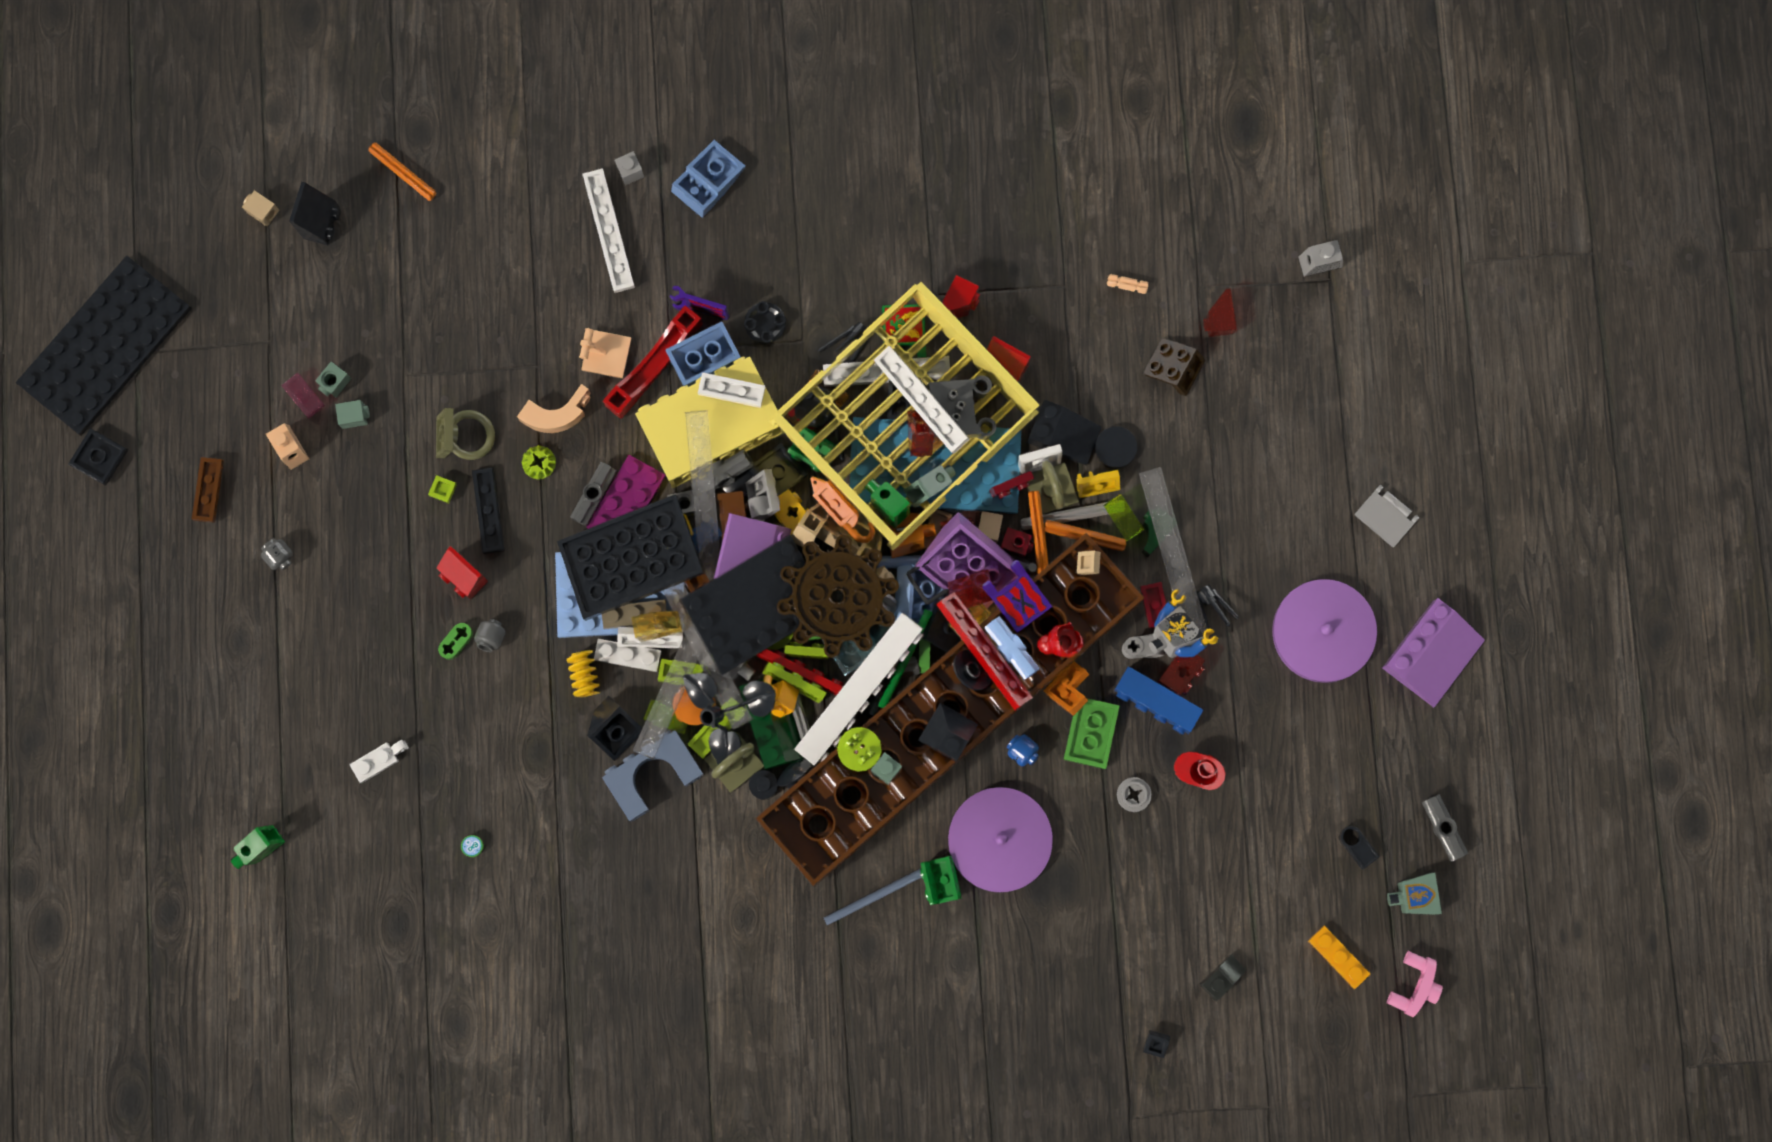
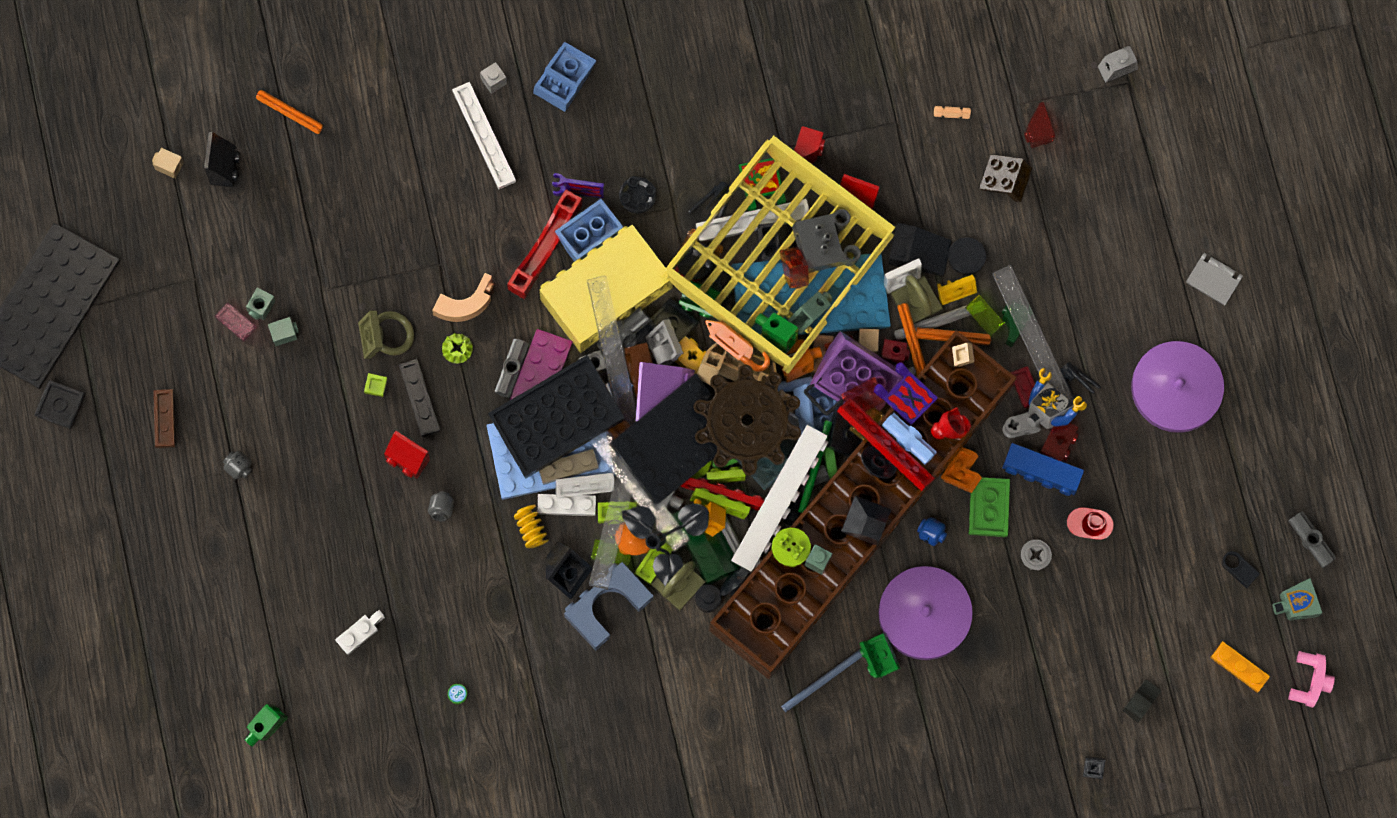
camera: 15 degrees left, 5 degrees down
light nougat torso [266,423,309,470] -> none
bright green beam [438,623,473,660] -> none
light nougat plate [579,328,632,378] -> none
clear yellow slope [631,611,683,642] -> none
white plate [698,373,766,408] -> none
white plate [874,346,970,454] -> none
dark red plate [989,471,1034,499] -> none
medium lavender slope [1382,598,1485,708] -> none

